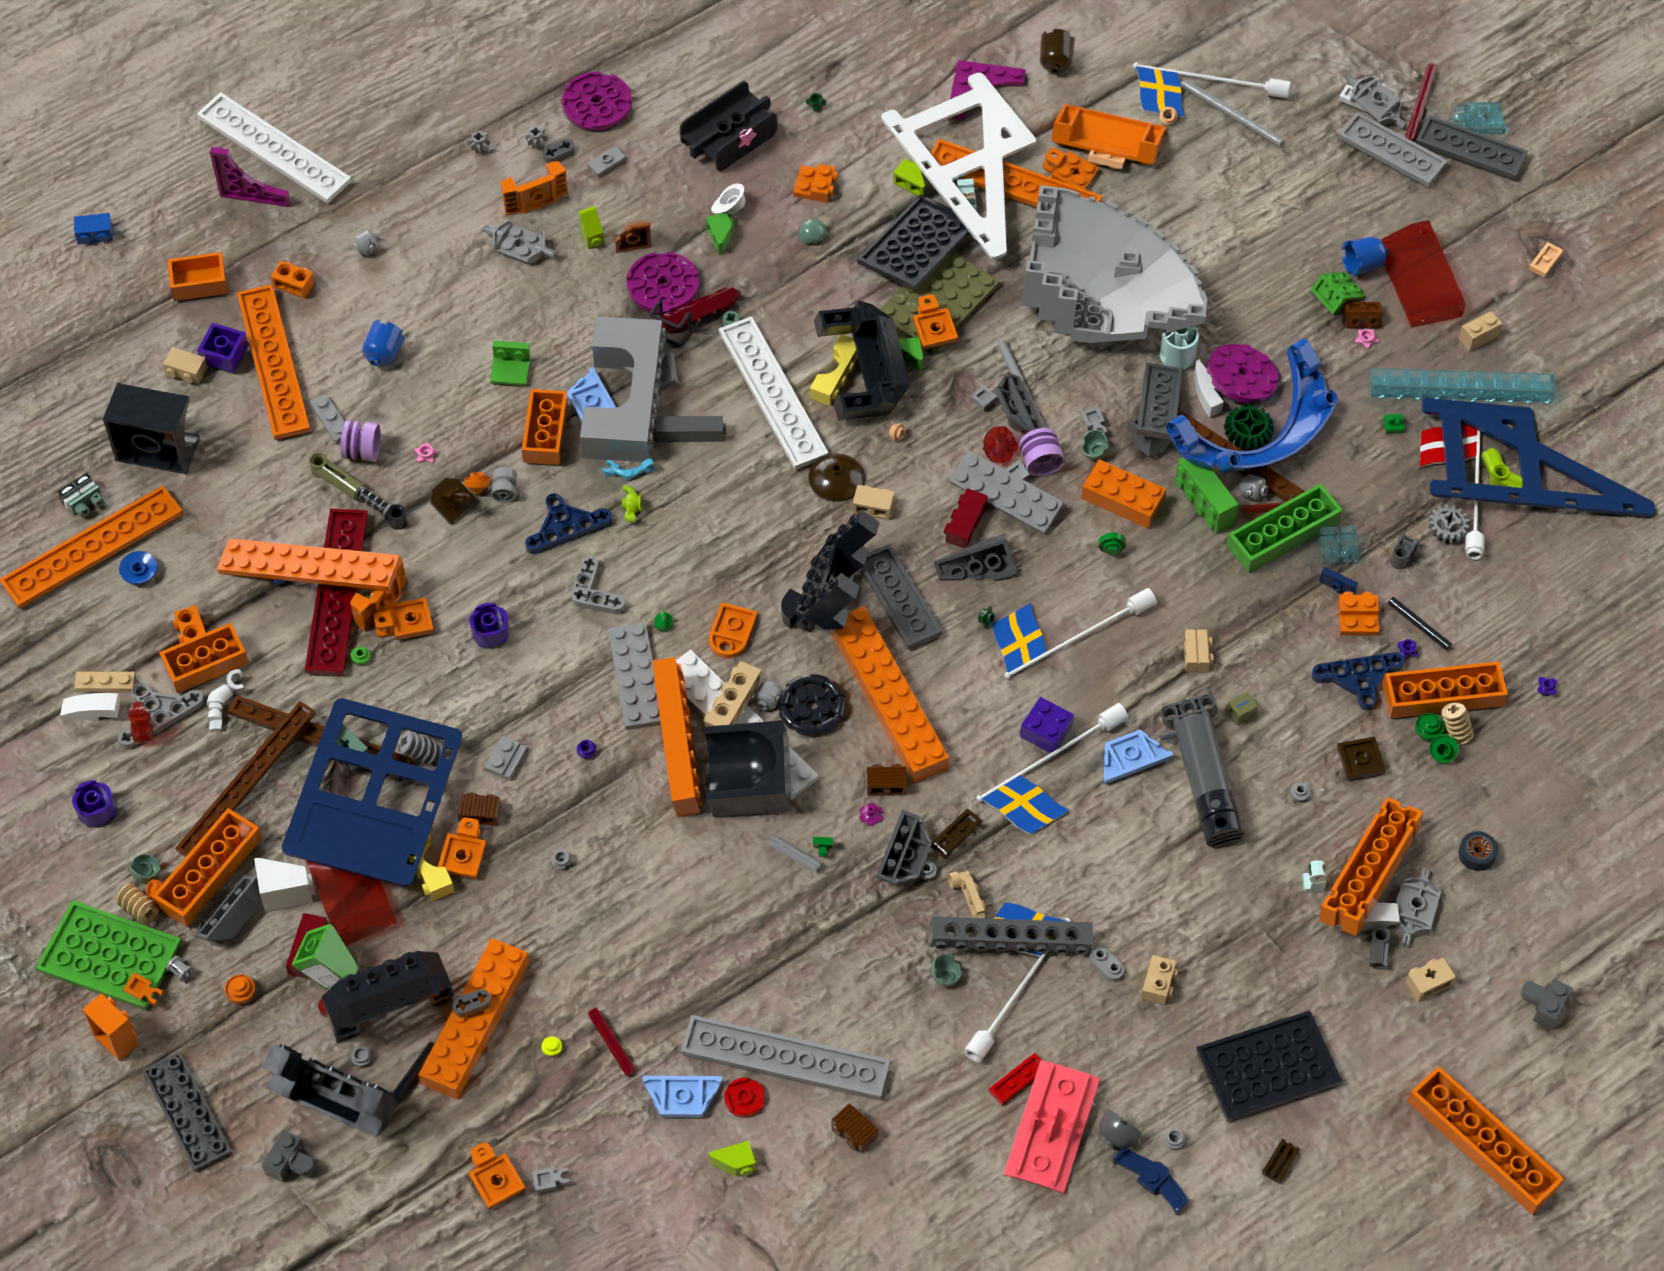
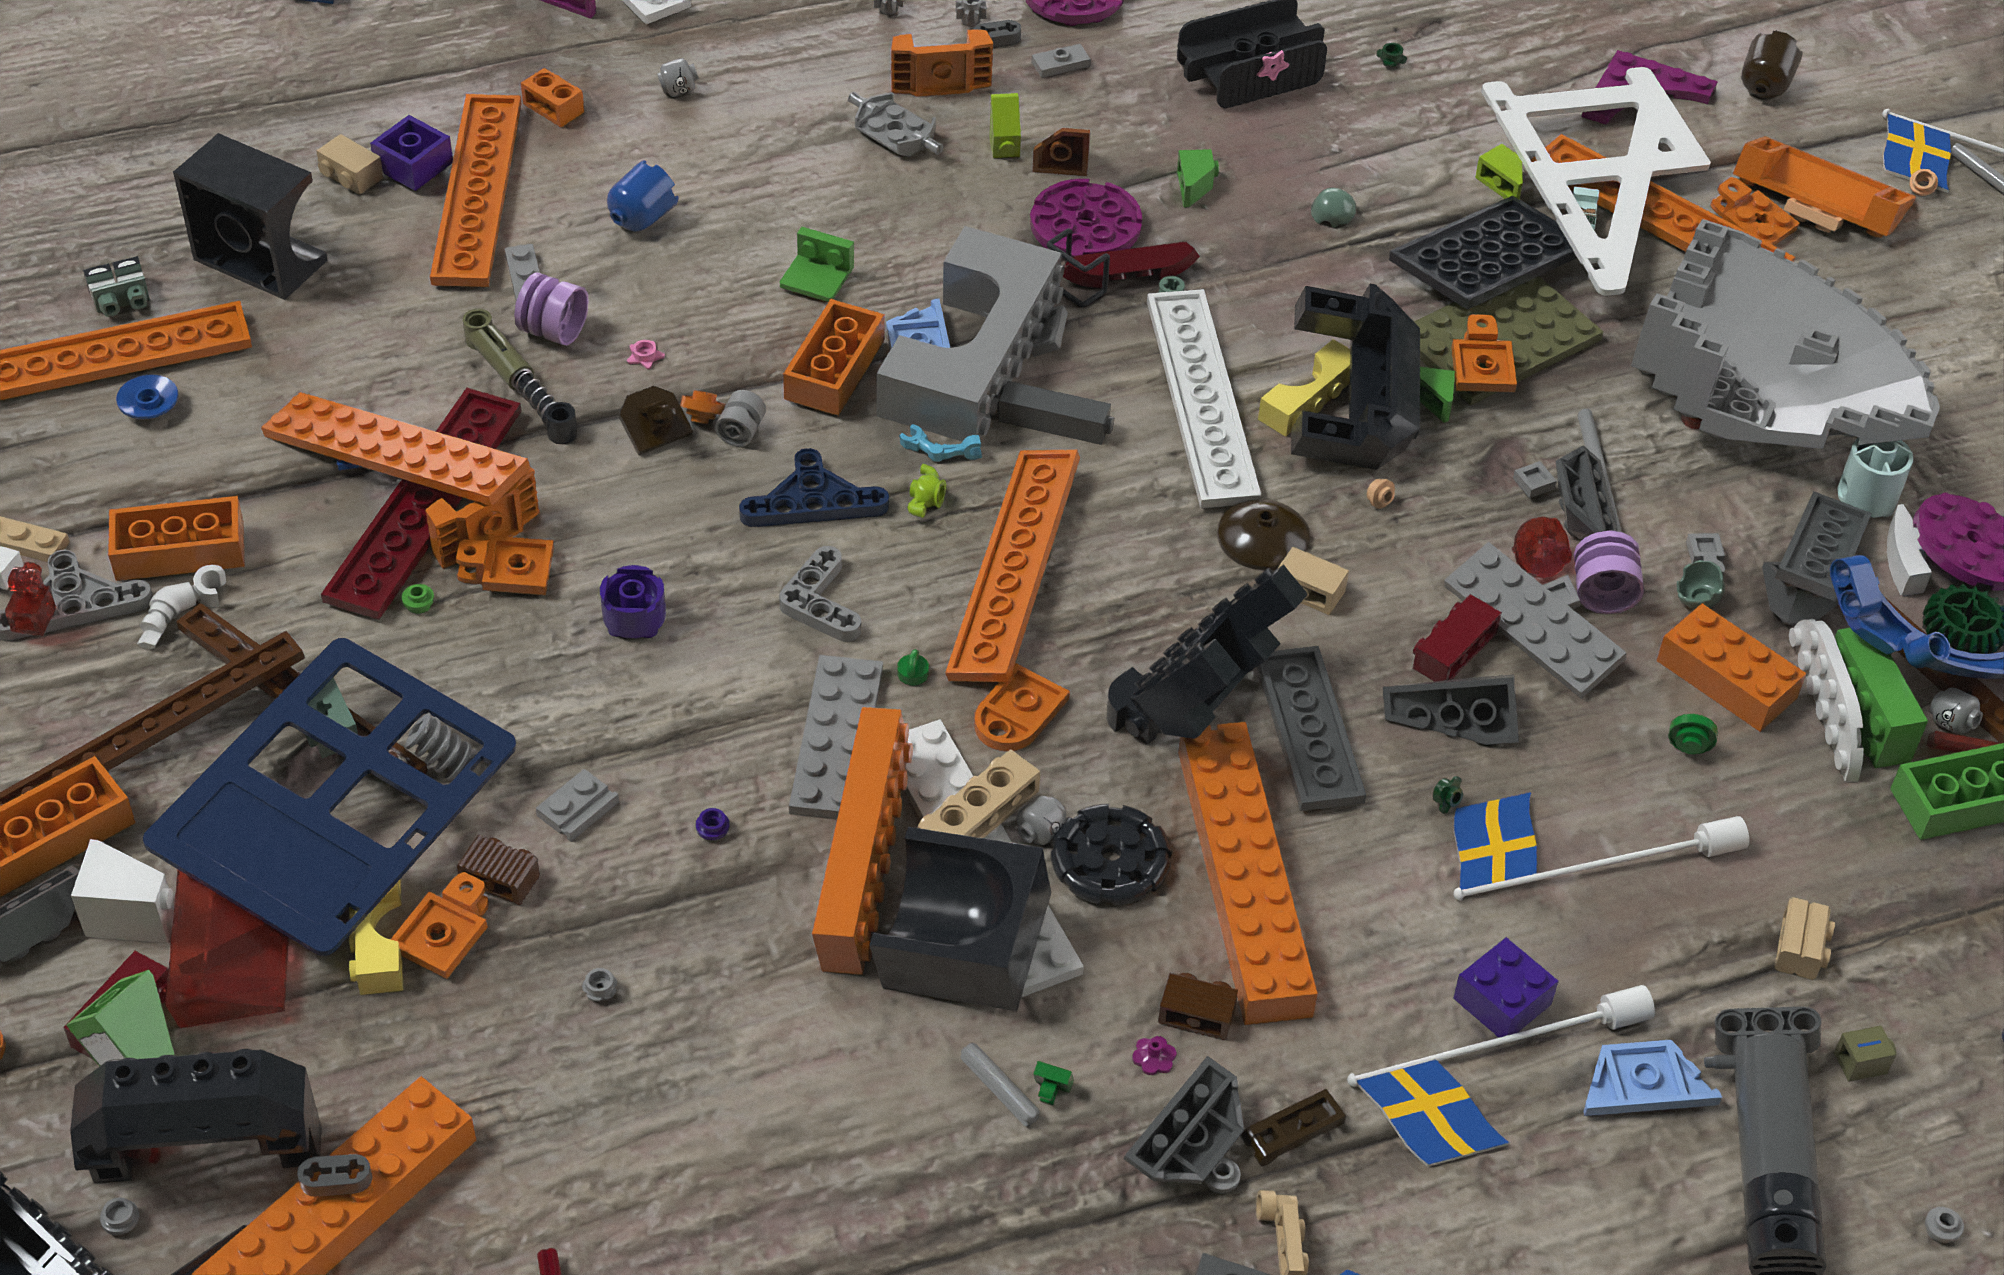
camera: 15 degrees right, 10 degrees down
orange piece [167,252,228,301] -> none
orange brick [172,605,206,643] -> none
white piece [711,183,746,214] -> none
orange plate [793,164,838,203] -> none
none -> orange plate [945,449,1080,682]
none -> white plate [1789,619,1864,783]

